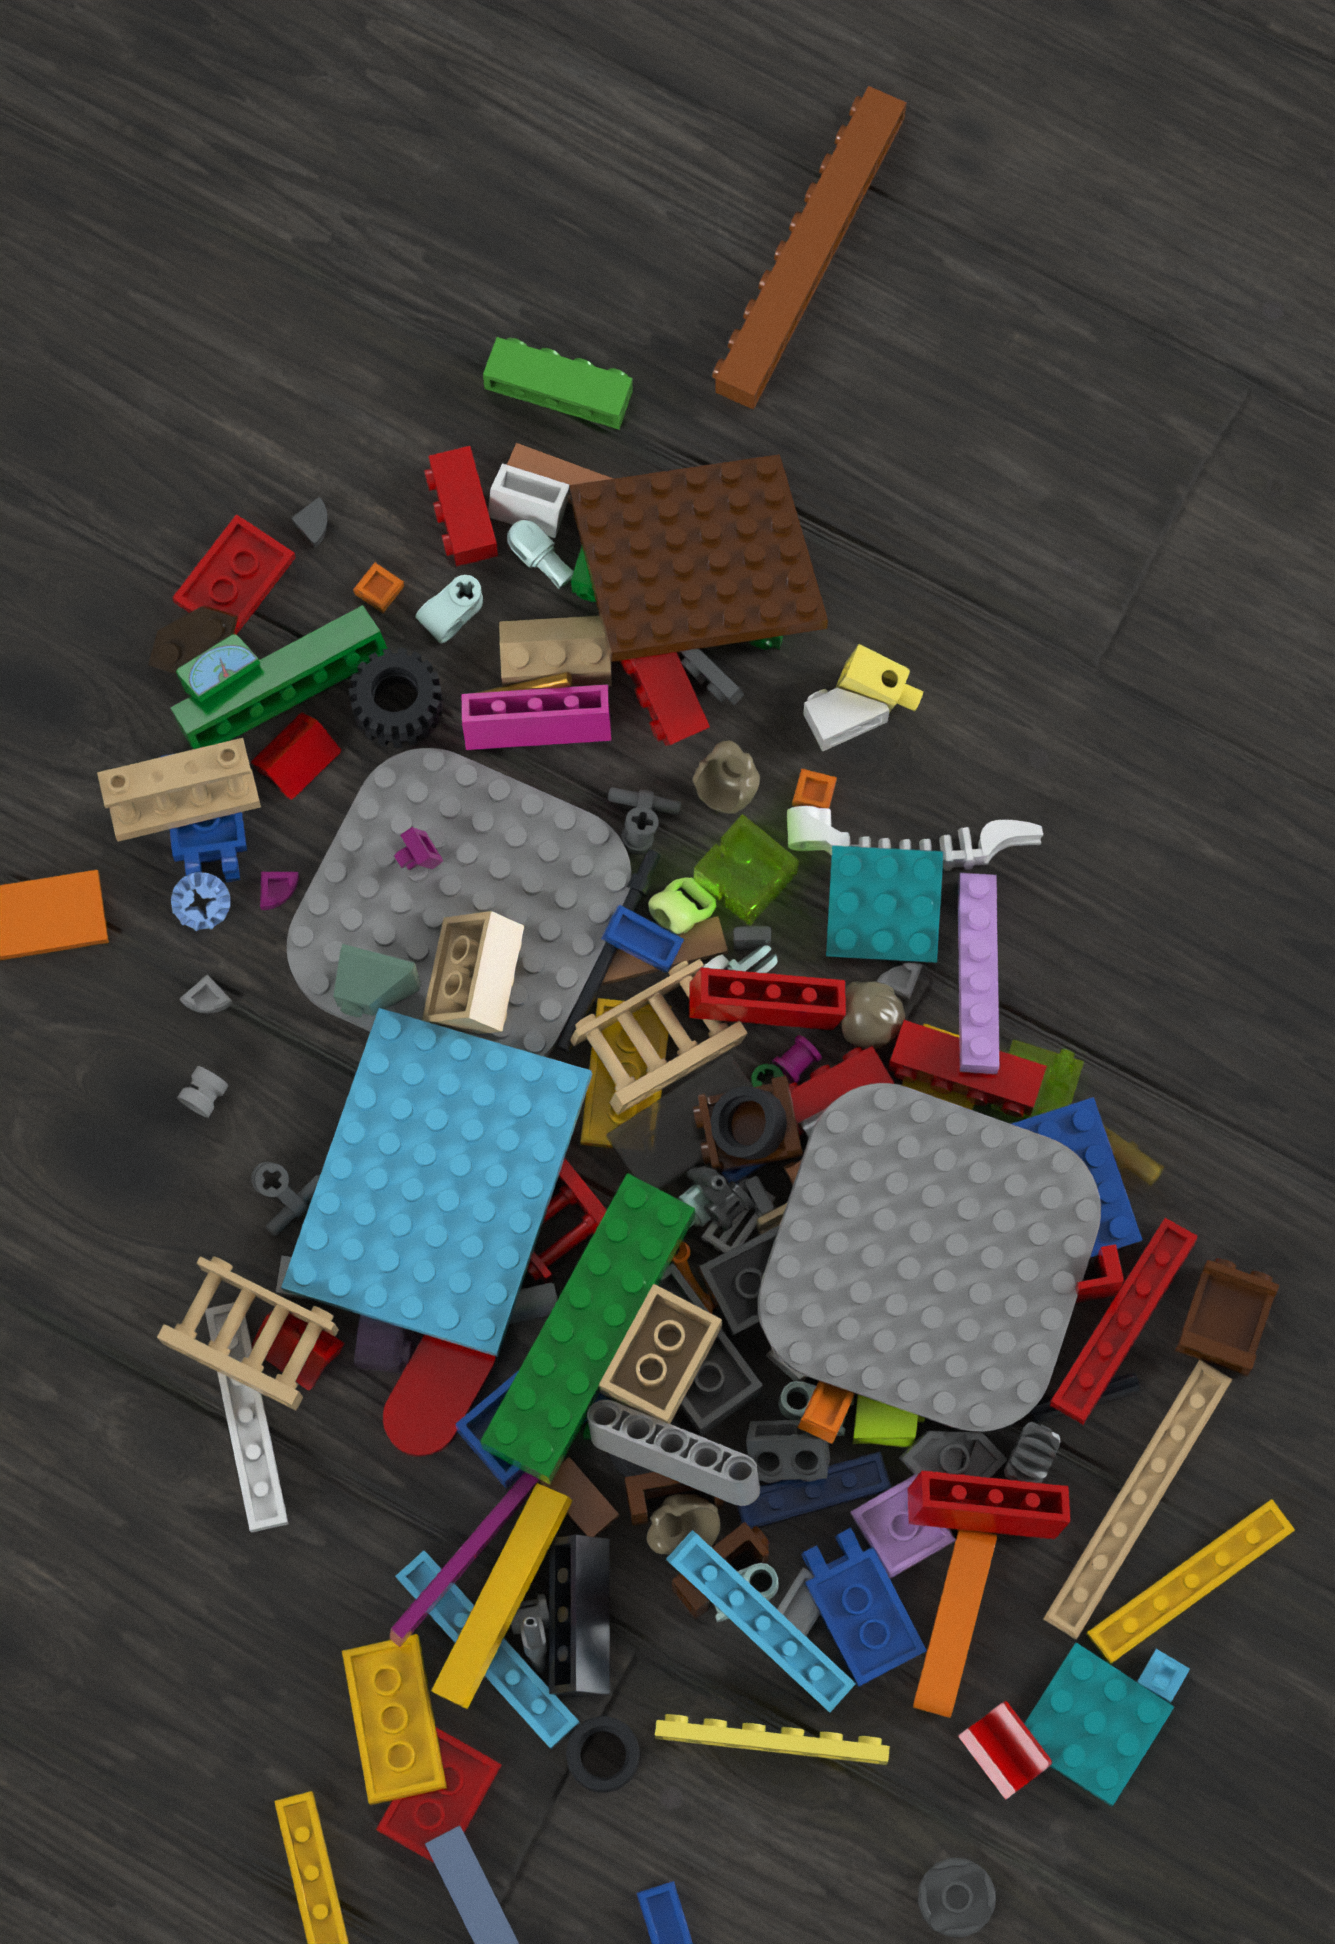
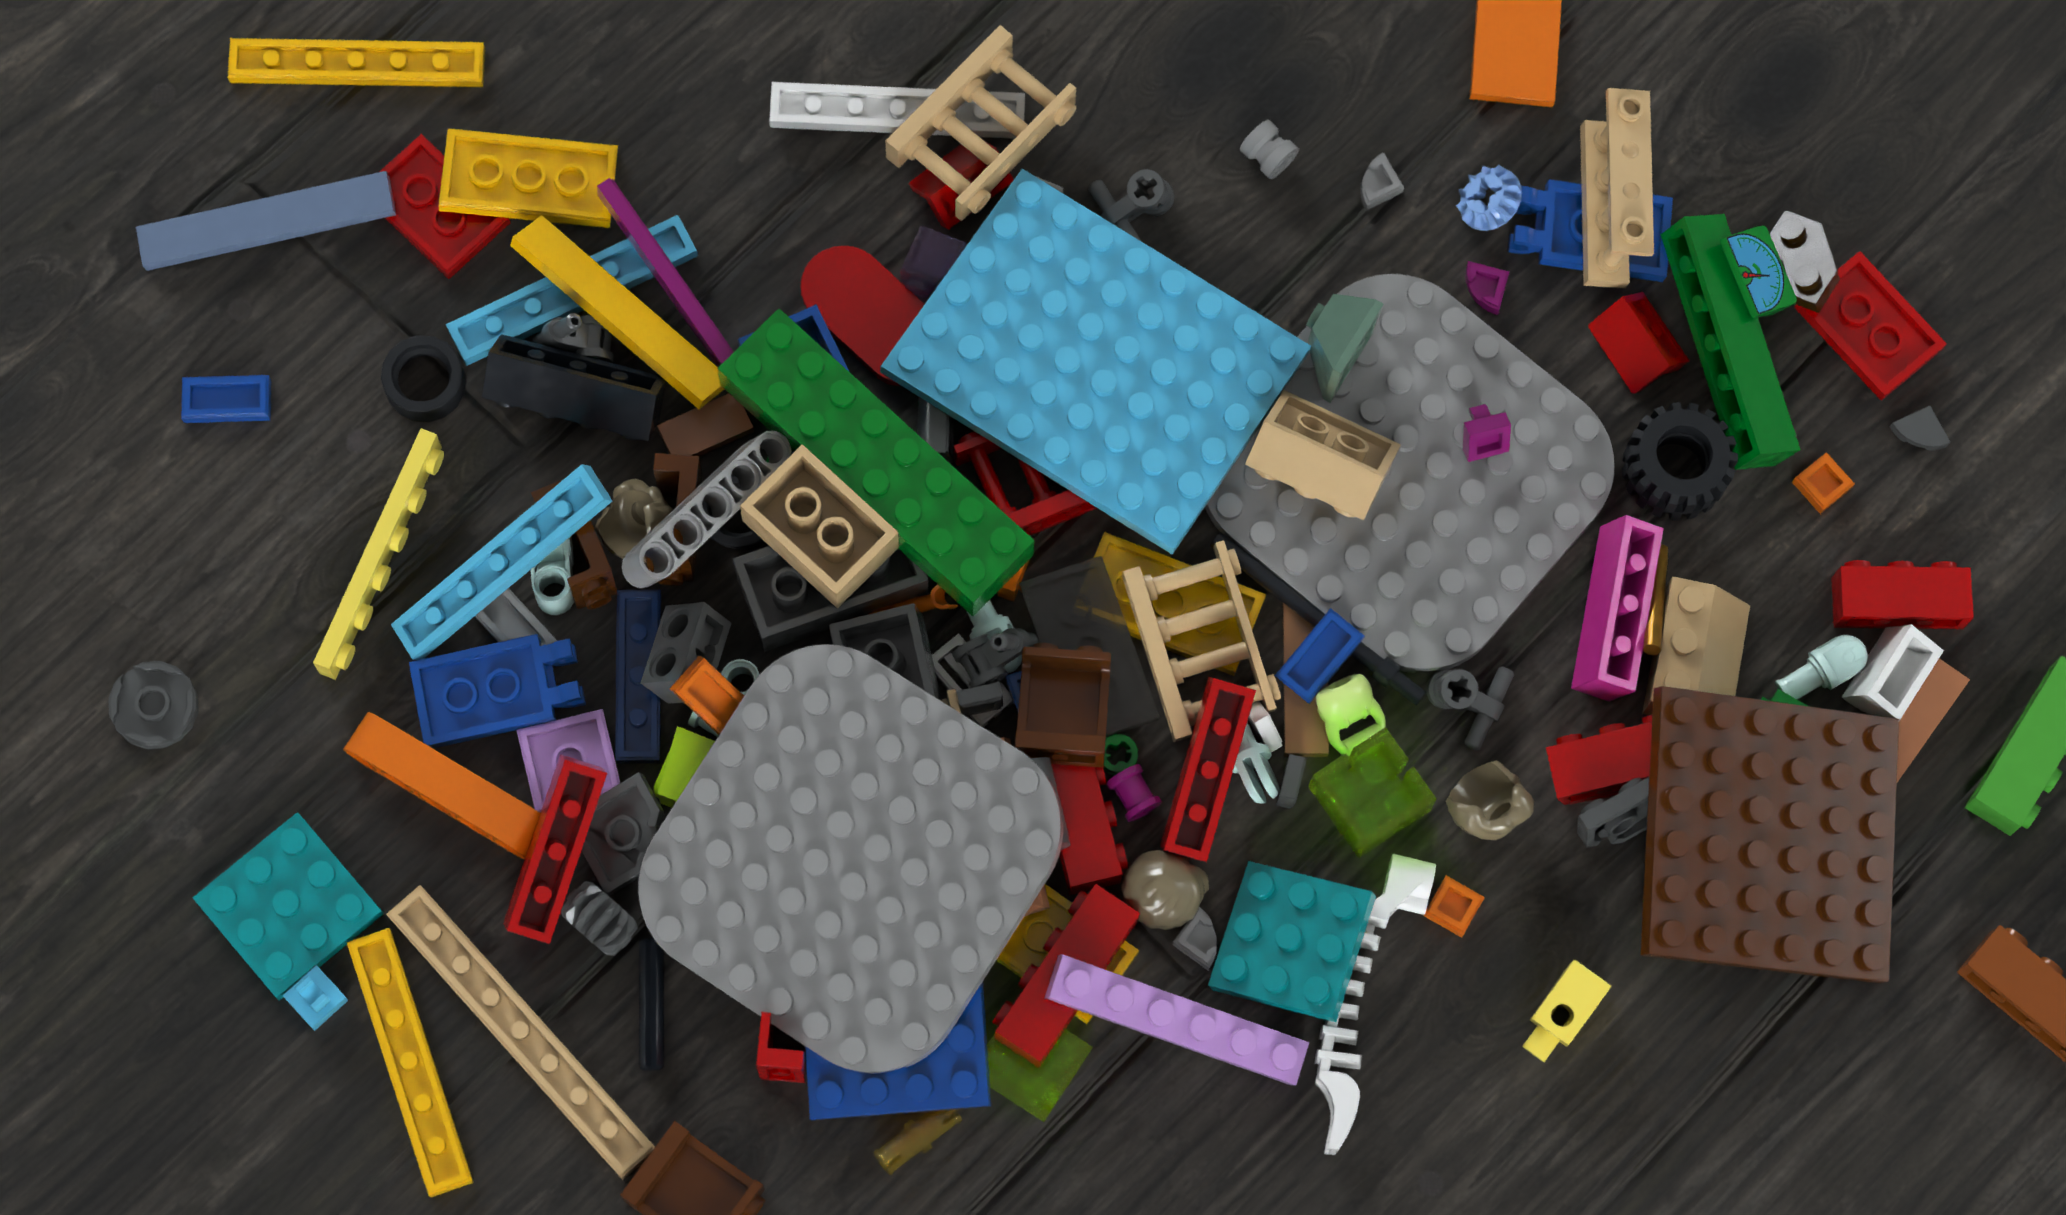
camera: 100 degrees right, 0 degrees up
light aqua piece [415,575,484,644] -> none
black tyre [710,1086,787,1160] -> none
white slope [803,688,889,752] -> none
red panel [958,1701,1052,1800] -> none
red plate [1050,1218,1198,1425] -> none

